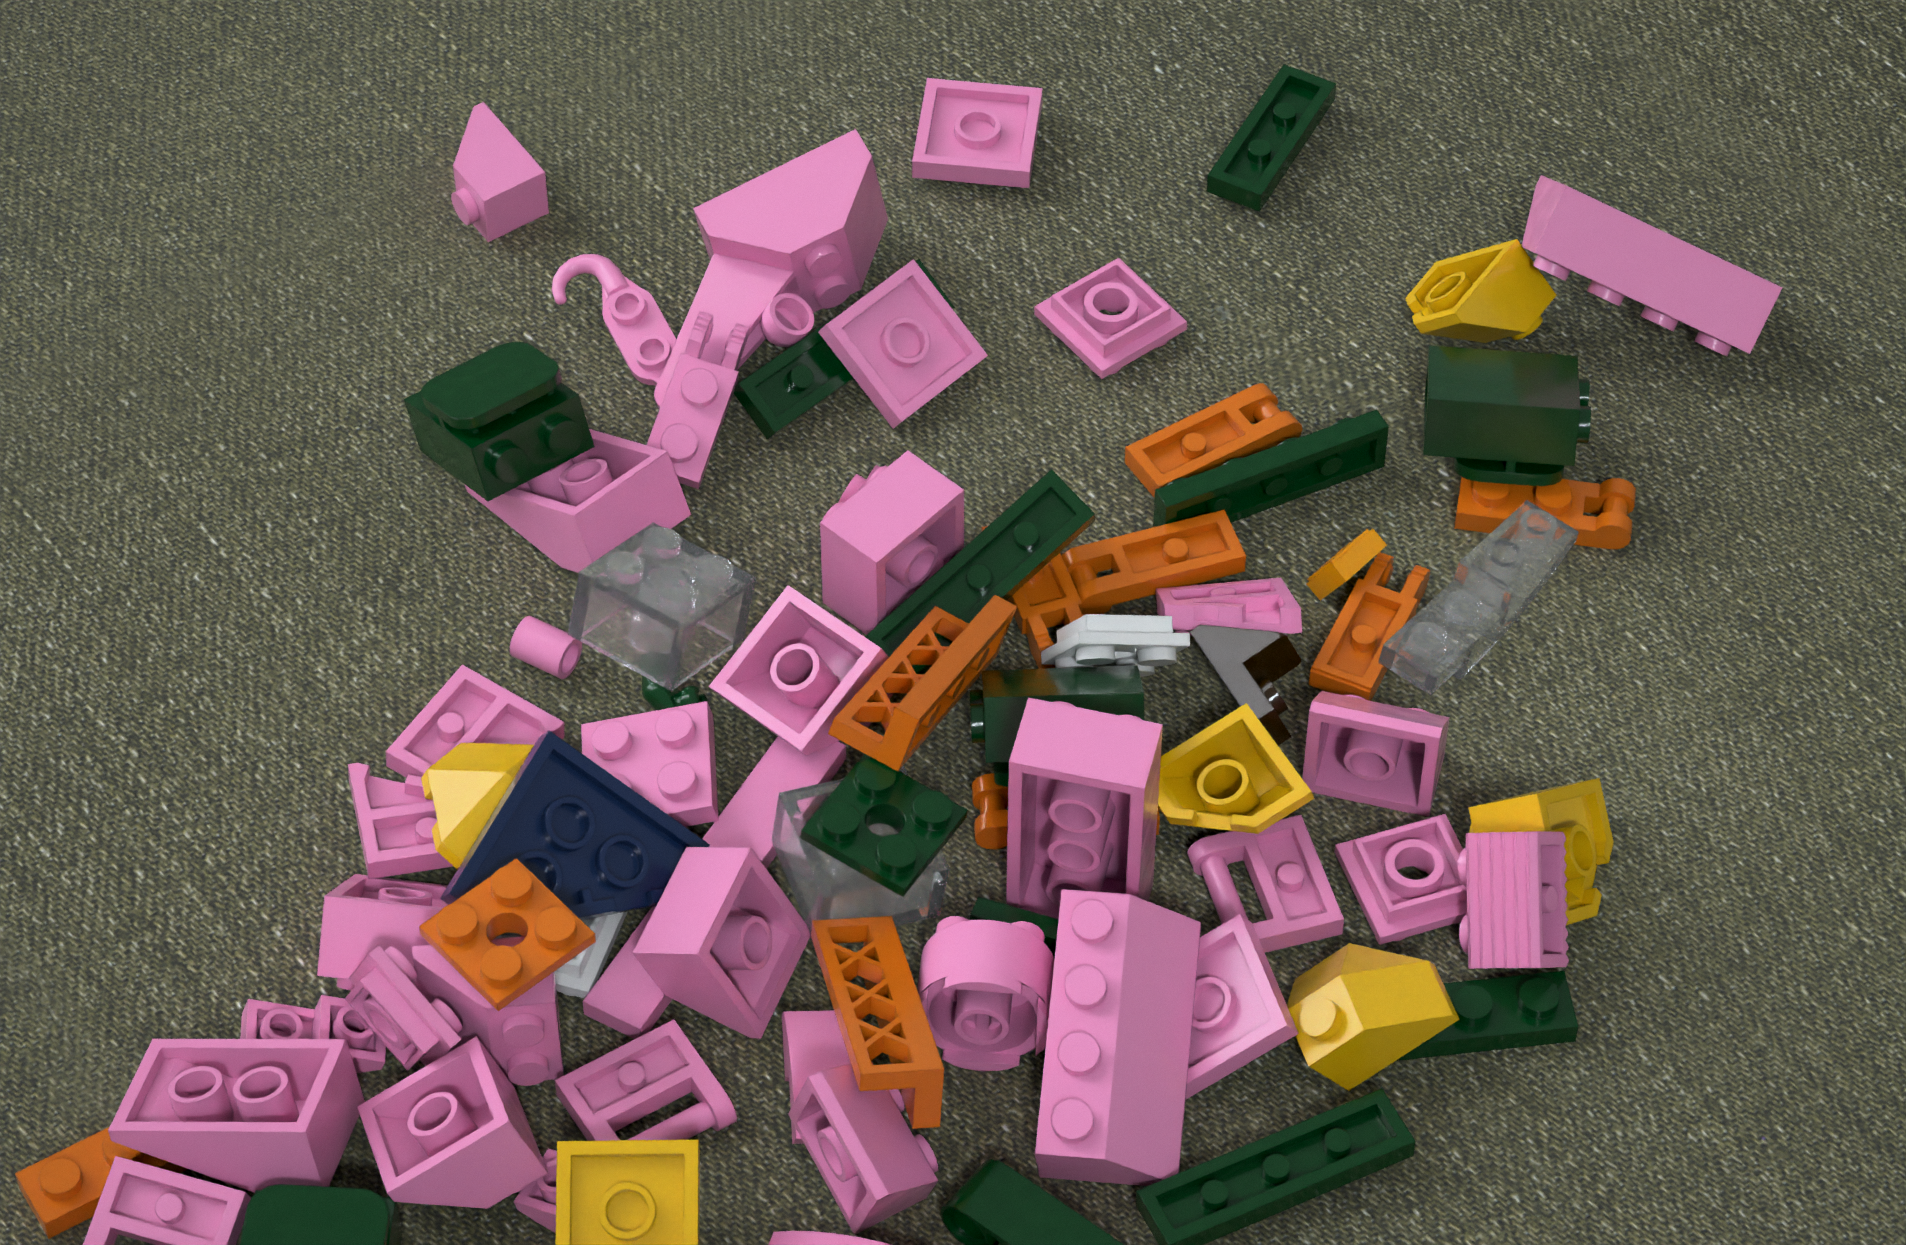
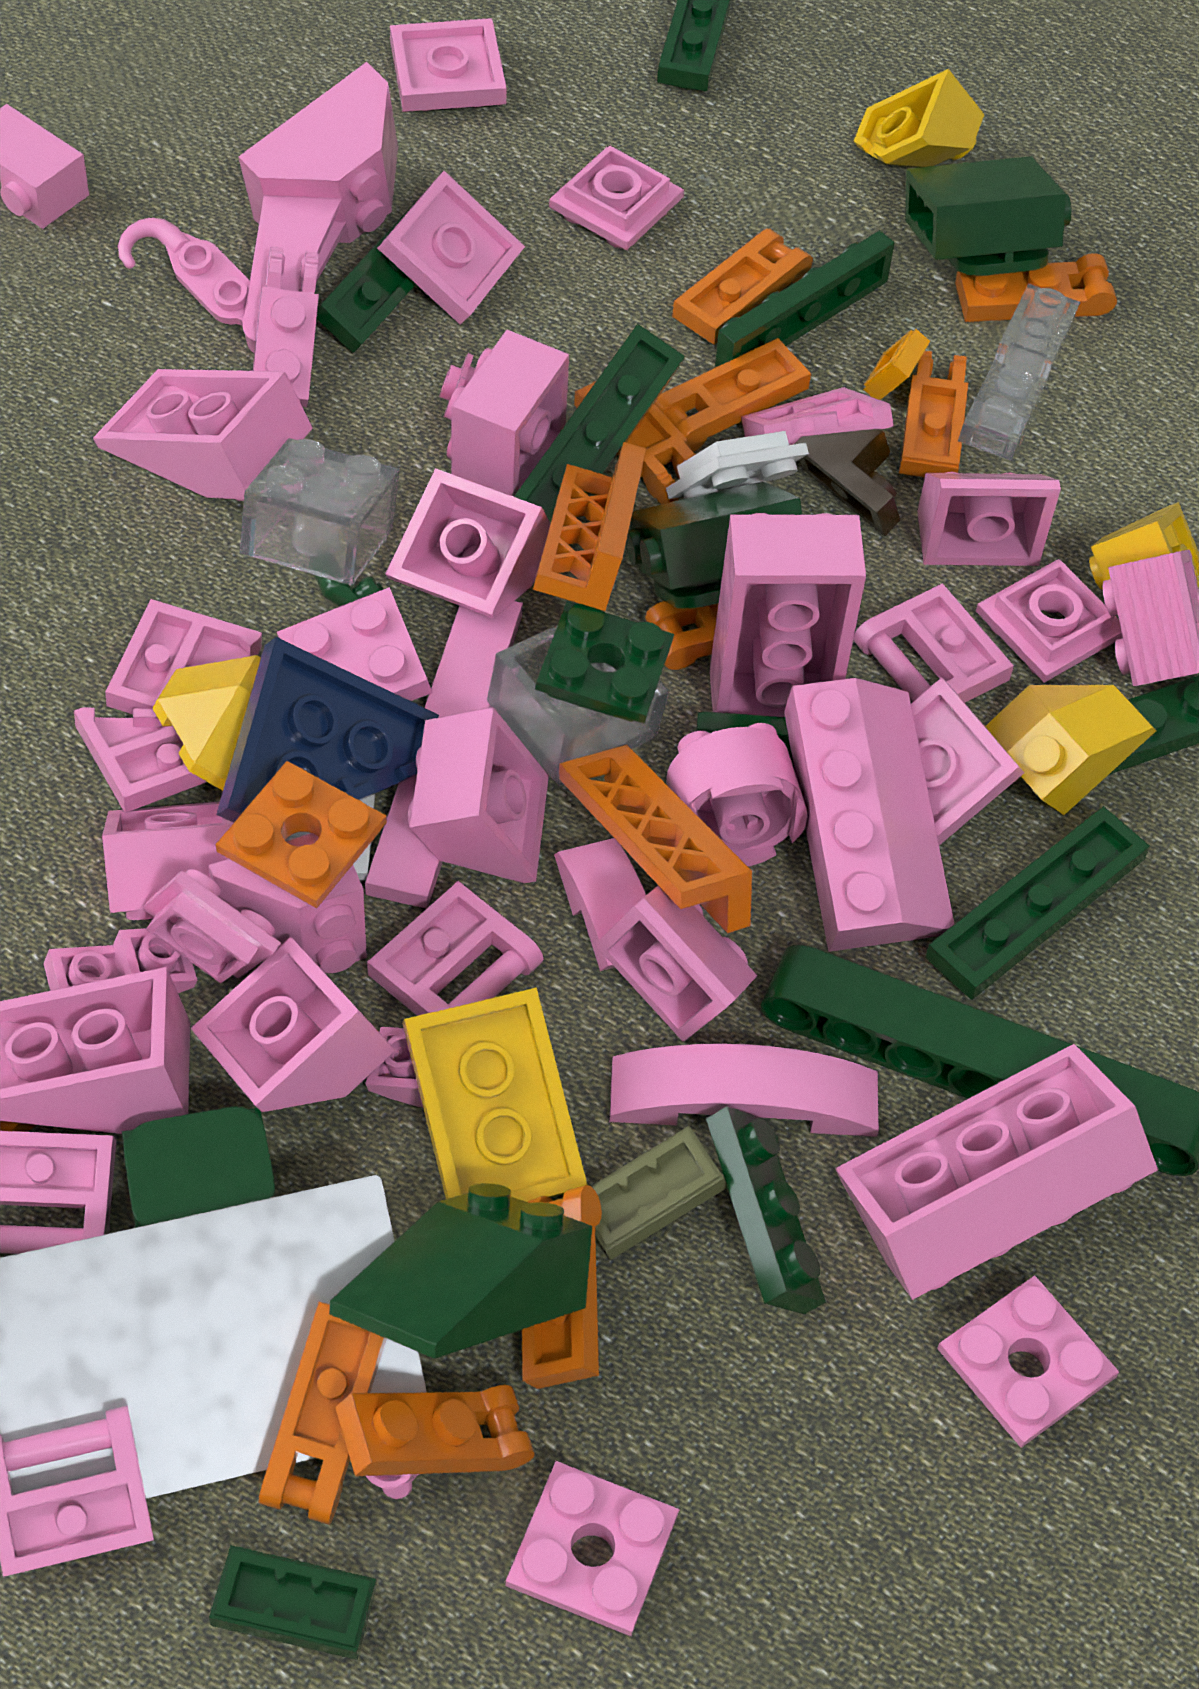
camera: 20 degrees left, 5 degrees up
dark green brick [404,342,595,501] -> none
bright pink hinge [509,616,582,679] -> none
bright pink hinge [760,293,814,348] -> none
yellow slope [1158,703,1315,834] -> none
bright pink slope [1521,175,1783,356] -> none

